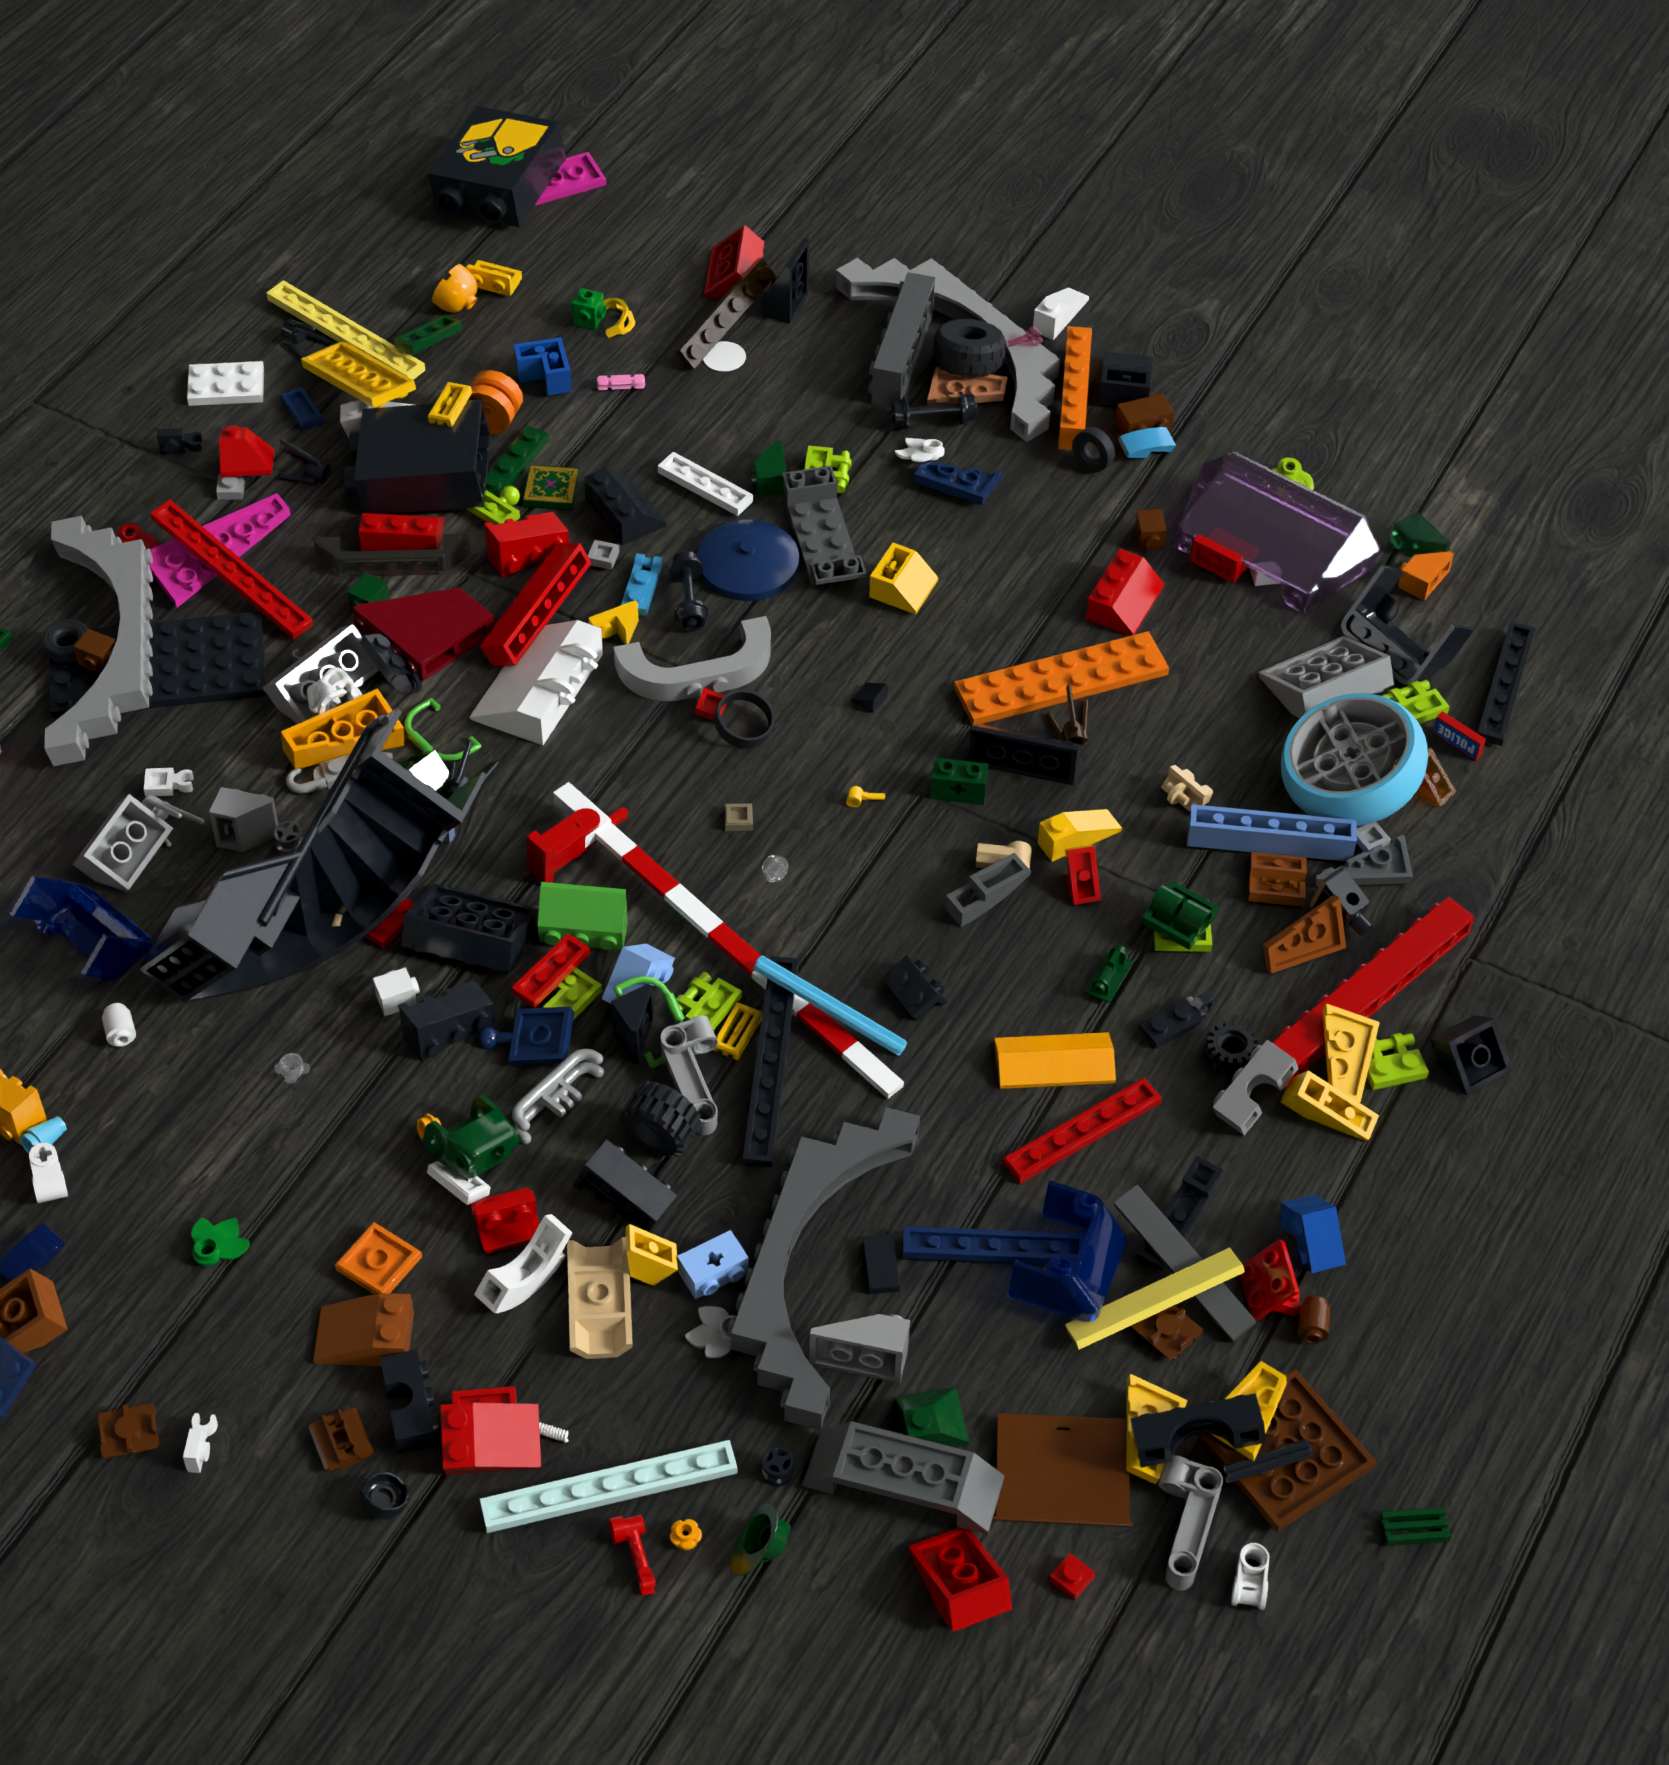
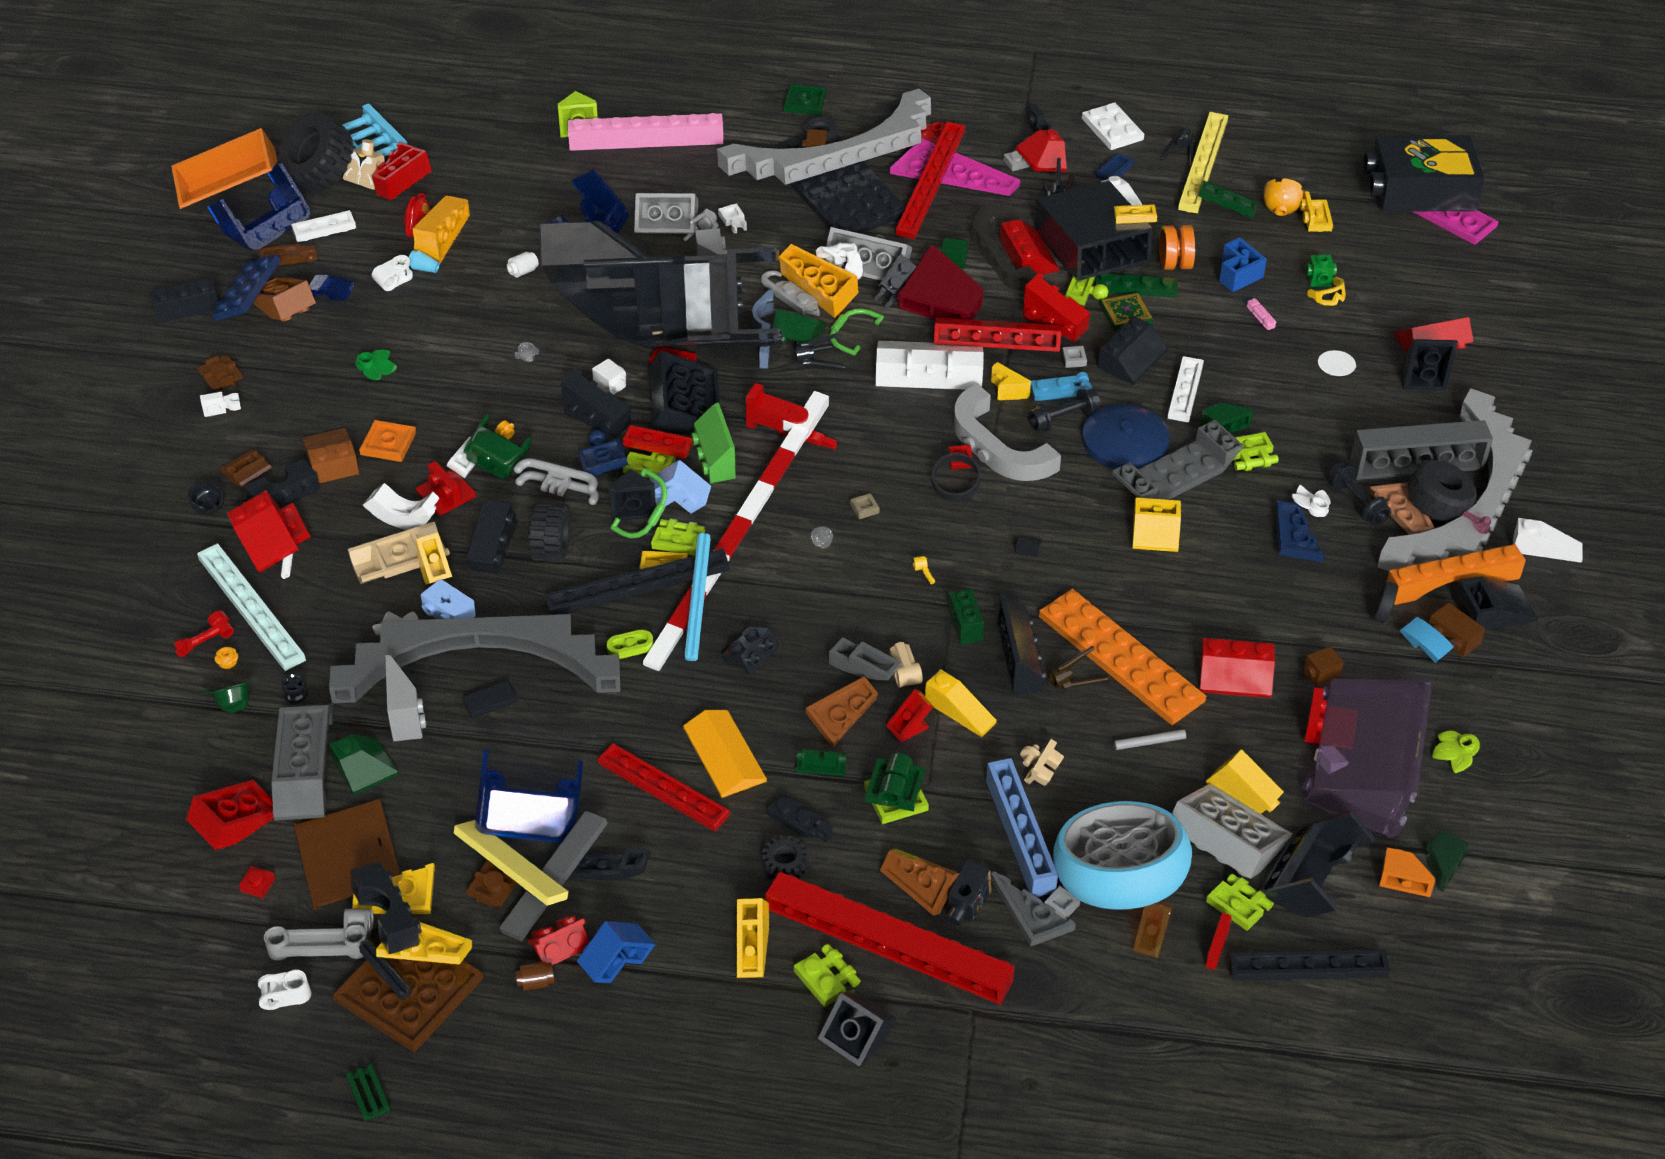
camera: 70 degrees right, 5 degrees down
yellow plate [301,341,416,408] -> none
light grey piece [660,1015,718,1135] -> none
dark brown plate [675,257,776,370] -> none
dark blue plate [903,1226,1085,1266] -> none
light grey arch [1213,1040,1299,1136] -> none
dark orange slope [1248,852,1307,907] -> none
yellow wing [1322,1004,1380,1103] -> none
none -> lime plate [607,630,653,659]
none -> dark orange wing [805,676,878,748]
none -> light grey bar [1114,729,1186,750]
none -> yellow slope [1205,749,1283,814]

